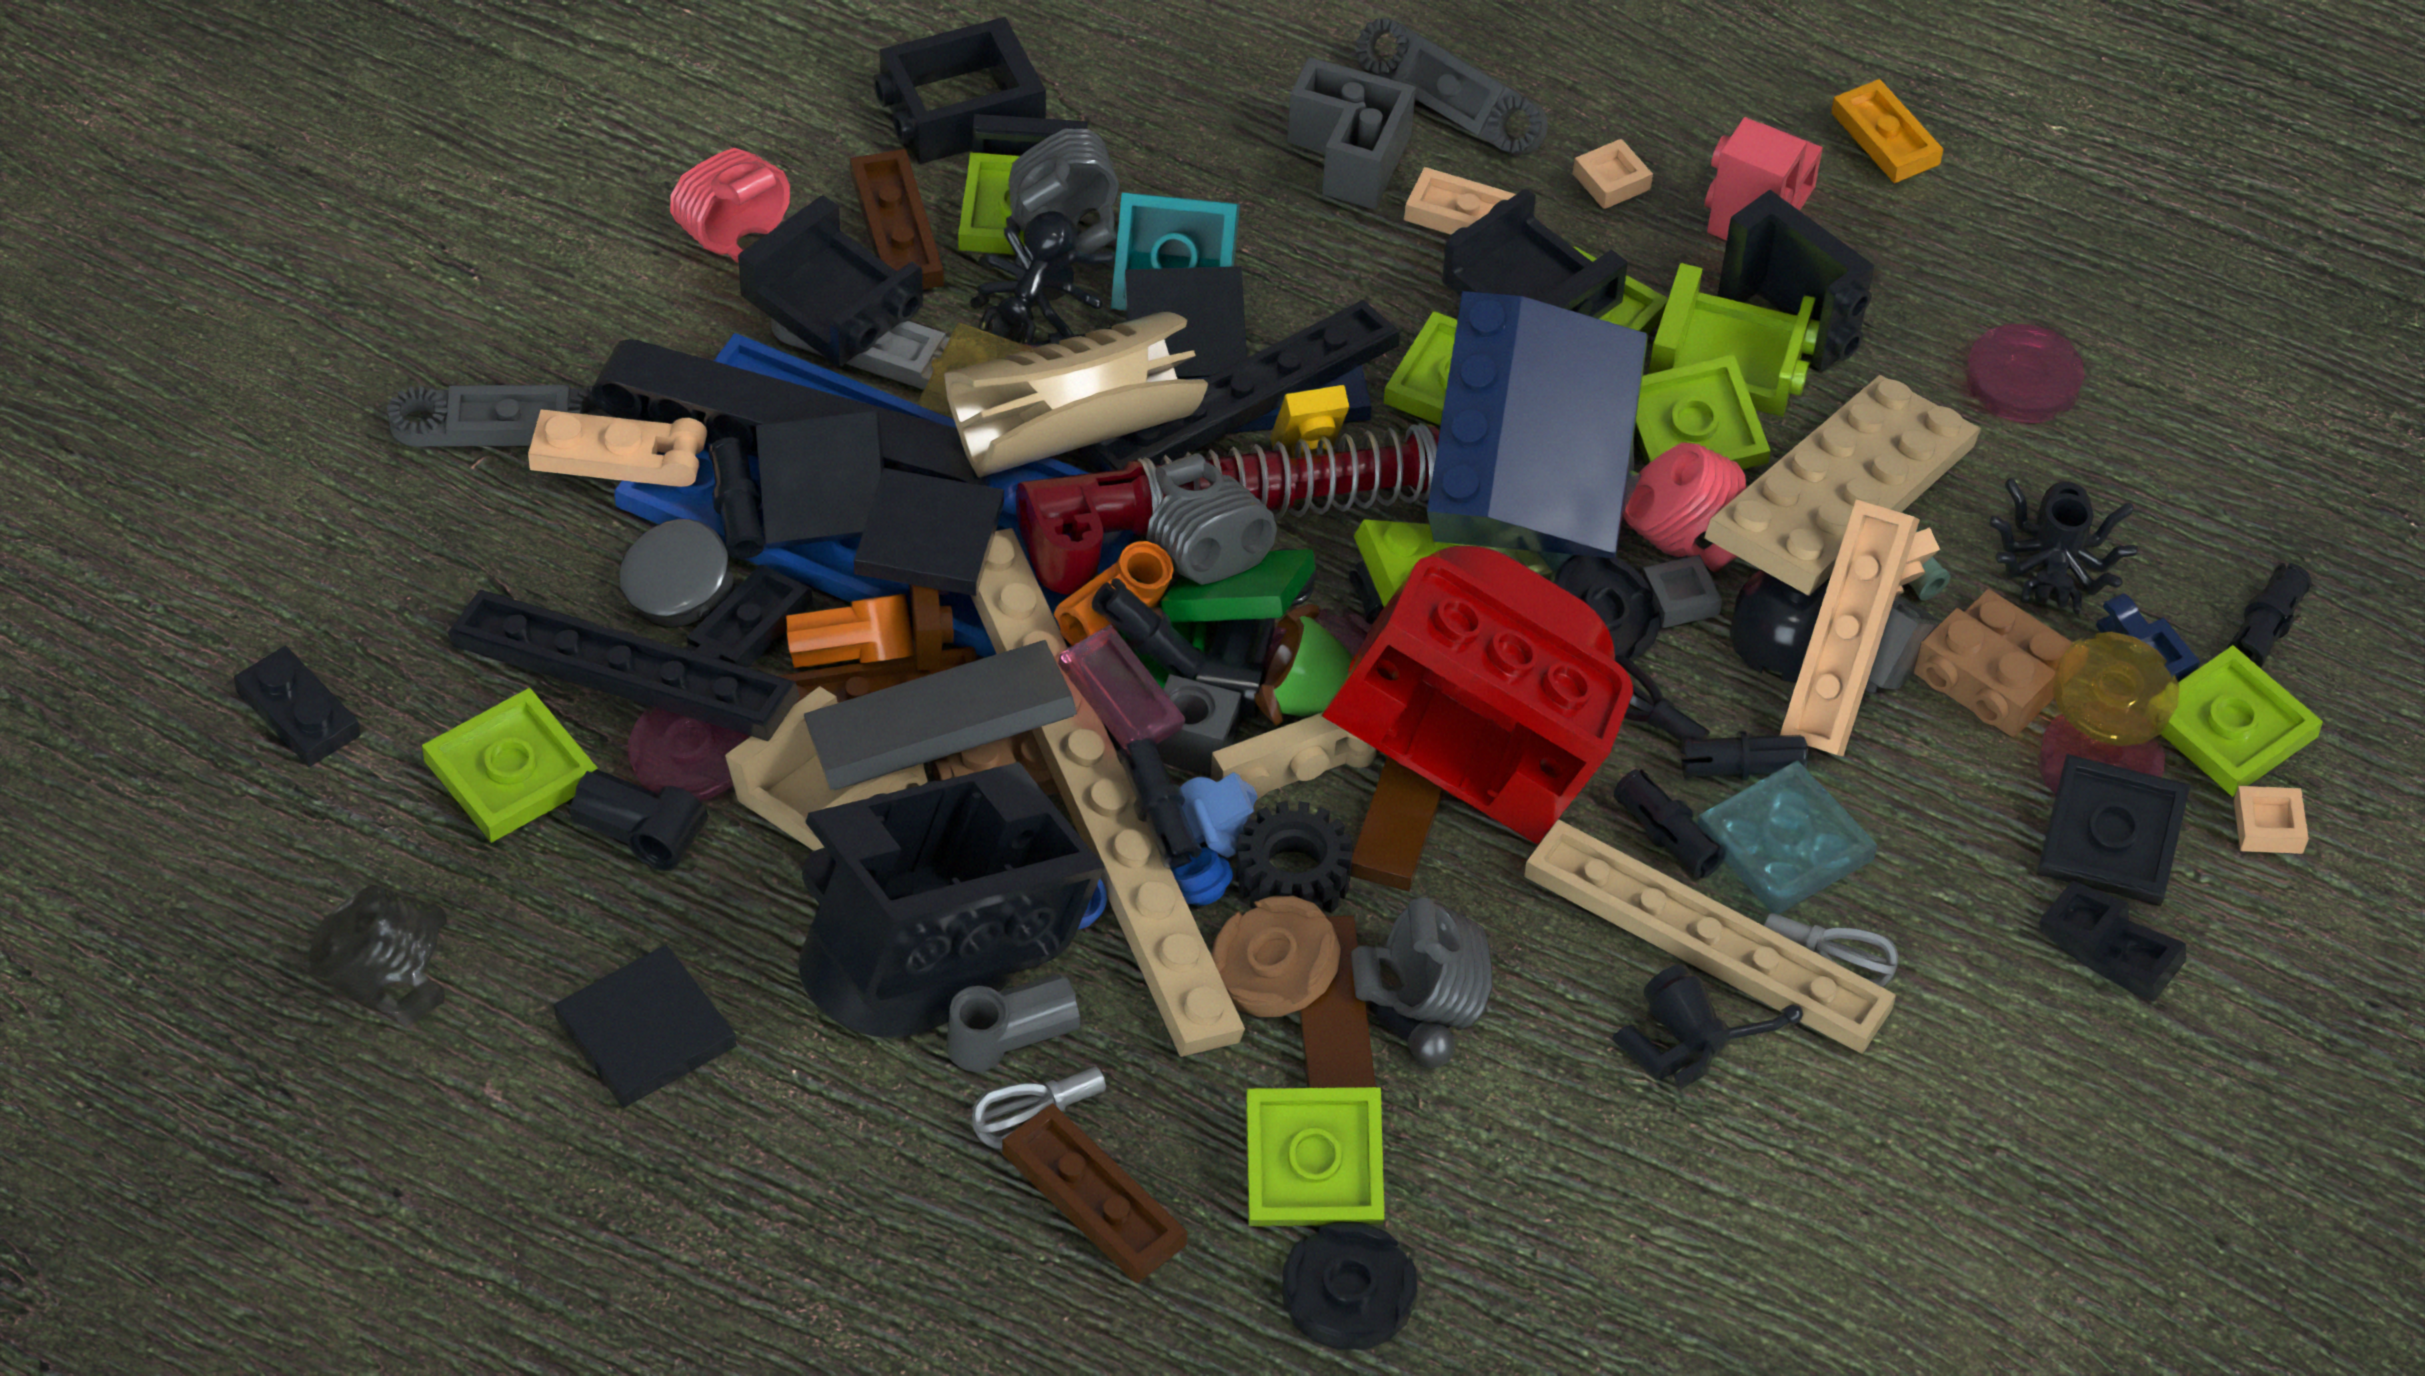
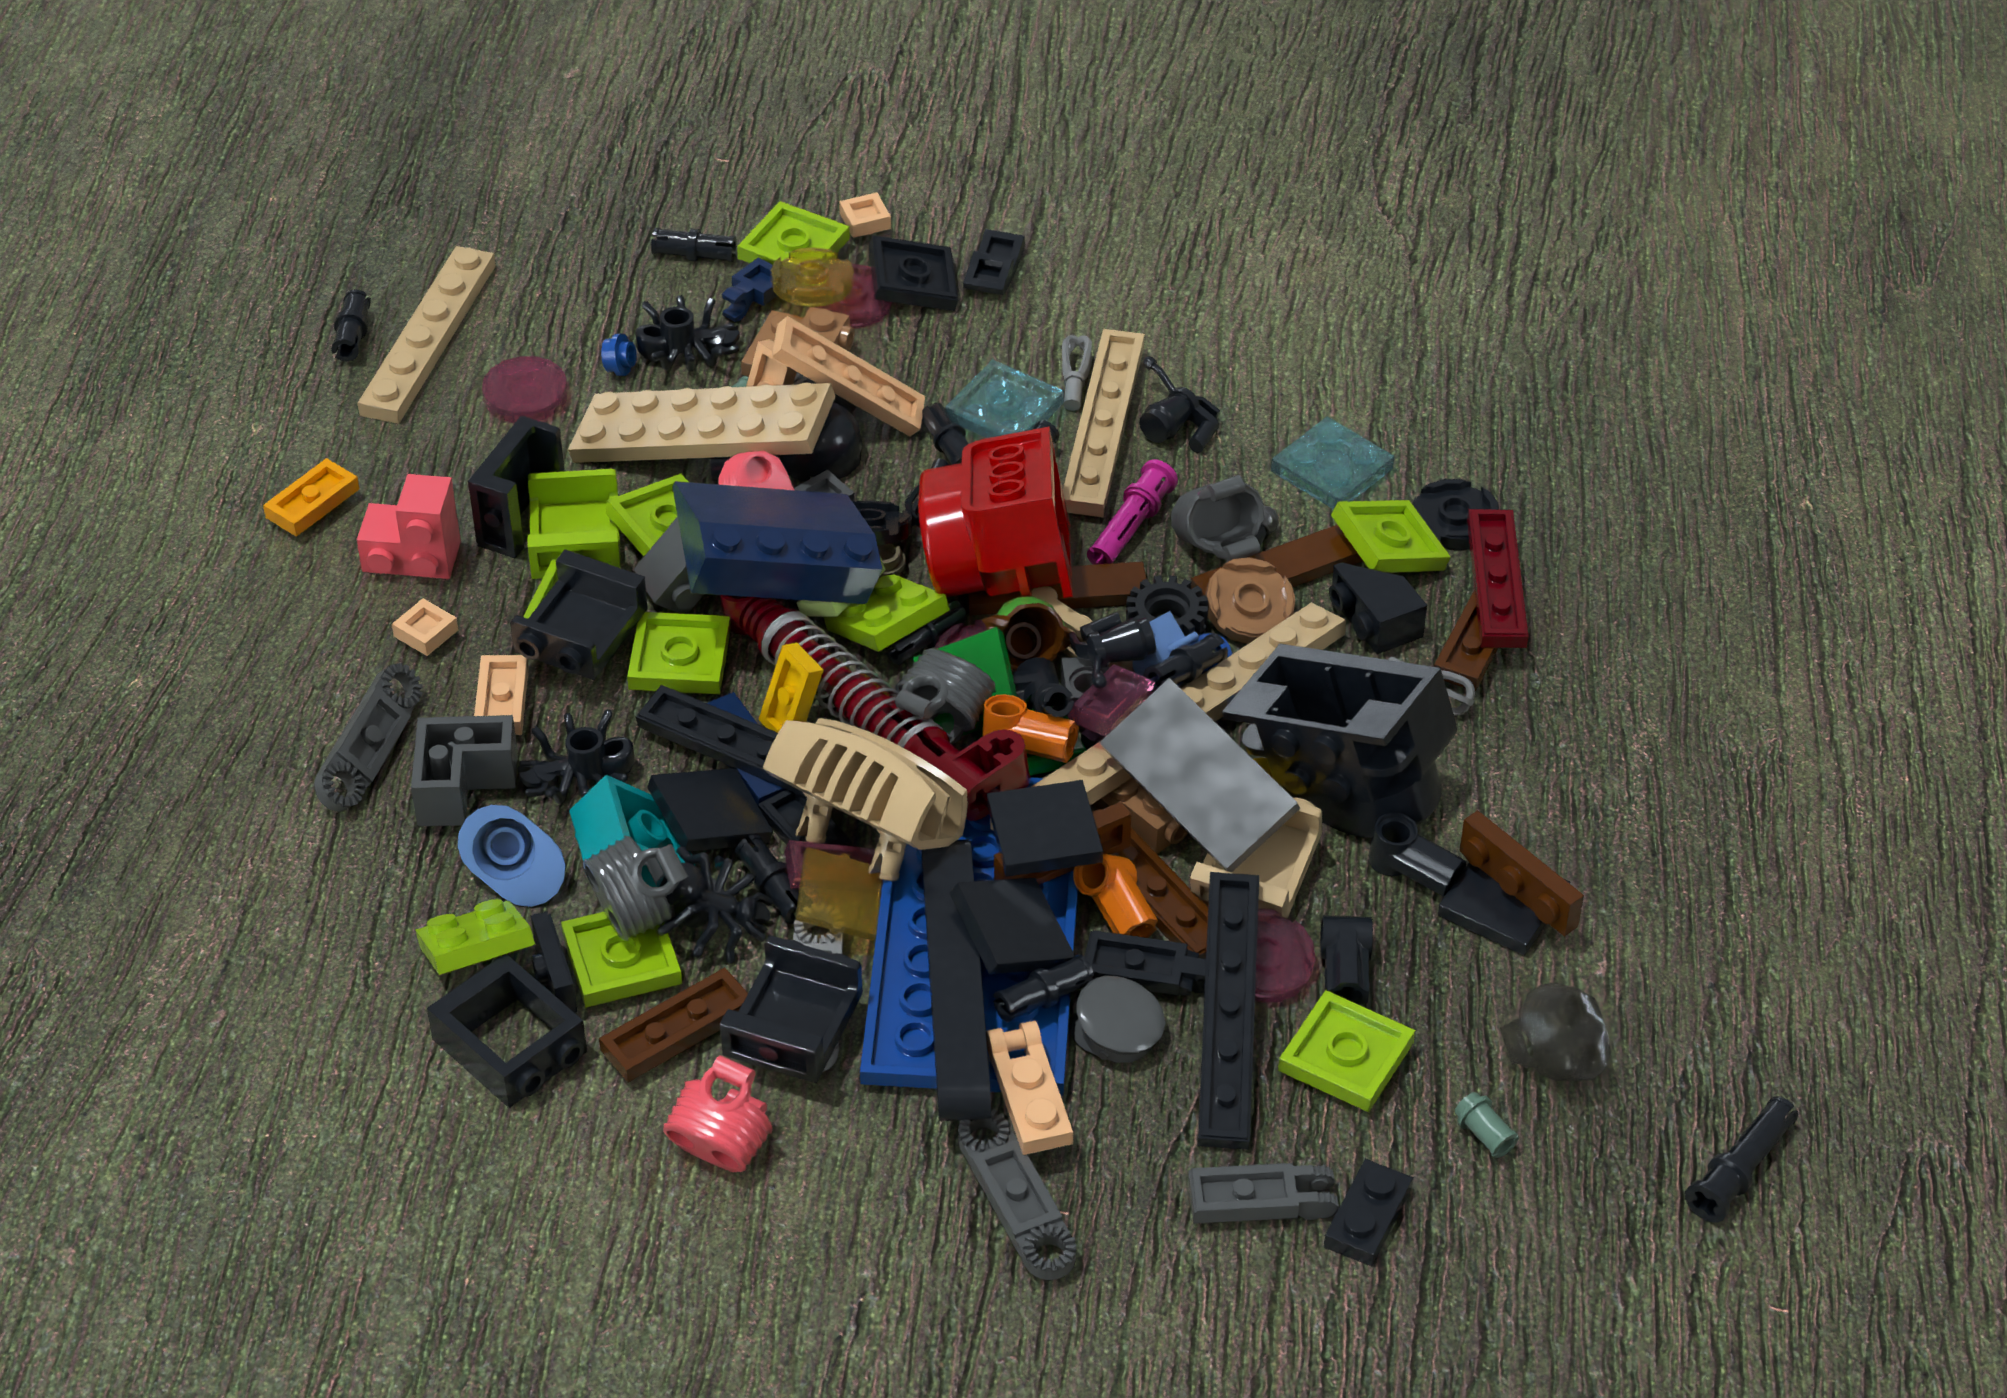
camera: 110 degrees left, 5 degrees down
none -> black pin [331,289,371,361]
none -> tan plate [357,246,496,424]
none -> lime plate [415,899,535,975]
none -> medium blue piece [458,805,566,907]
none -> black animal [518,709,635,804]
none -> blue plate [601,333,637,376]
none -> black piece [1069,612,1156,689]
none -> dark pink pin [1087,459,1178,565]
none -> dark grey hinge [1188,1163,1339,1224]
none -> clear light blue plate [1271,416,1394,509]
none -> black slope [1329,562,1427,654]
none -> black piece [1368,812,1467,897]
none -> sand green pin [1455,1092,1519,1158]
none -> reddish brown plate [1459,810,1584,937]
none -> dark red tile [1467,509,1528,648]
none -> black pin [1685,1096,1798,1223]

